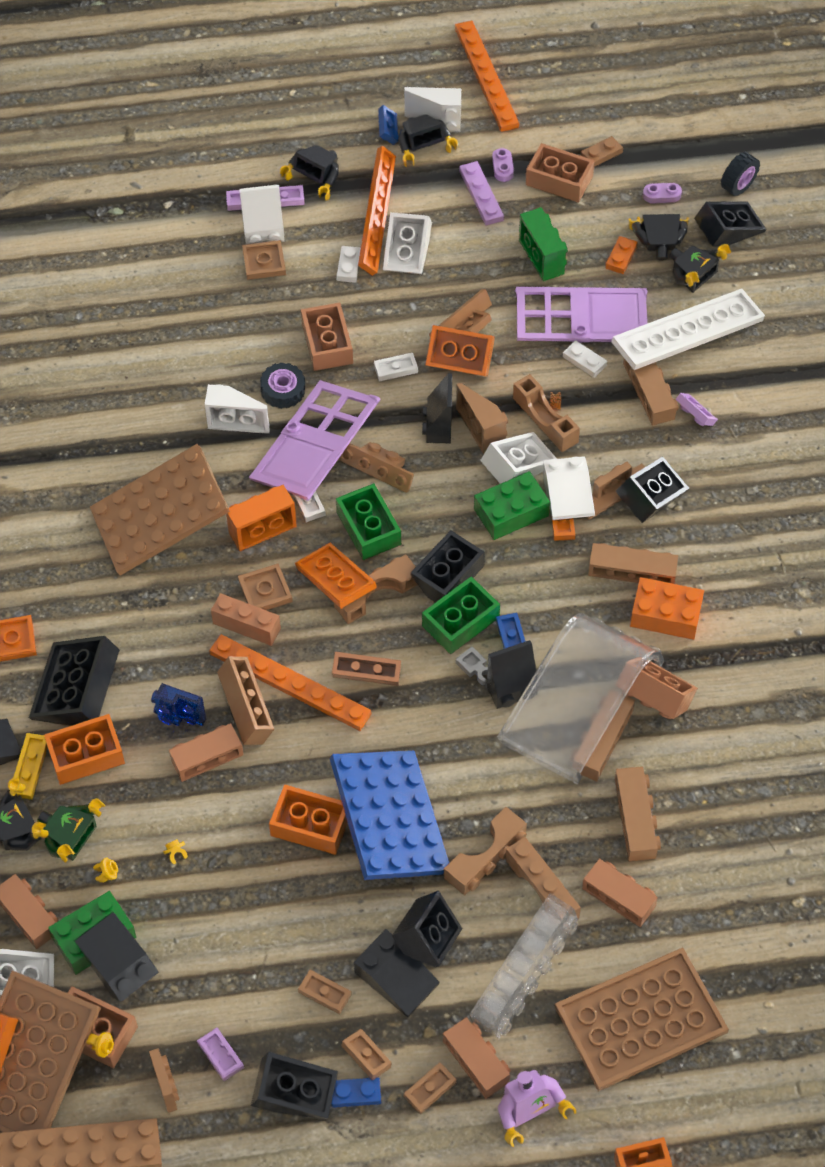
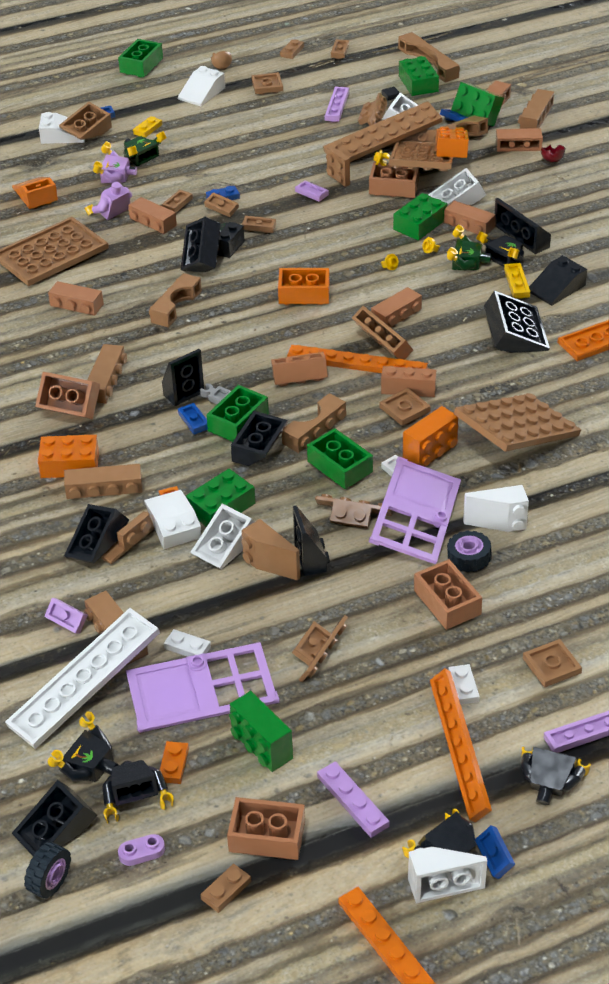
camera: 165 degrees right, 15 degrees down
orange brick [44,714,125,785] -> none
black slope [74,912,159,1002] -> none
clear blue plate [151,683,206,726] -> none
white slope [239,185,285,244] -> none
black slope [251,1051,338,1120] -> none
orange tile [295,543,377,609] -> none
plate [330,751,449,880] -> none
white plate [374,353,418,381] -> none
white slope [383,212,432,274] -> none
orange brick [426,325,495,377] -> none
clear brick [469,893,578,1040] -> none
lavender plate [492,148,514,182] -> none
clear panel [497,613,664,784] -> none
medium nougat arch [505,837,581,931] -> none
medium nougat arch [513,374,580,452] -> none
clear orange bush [550,392,561,410] -> none
medium nougat brick [614,766,661,862] -> none

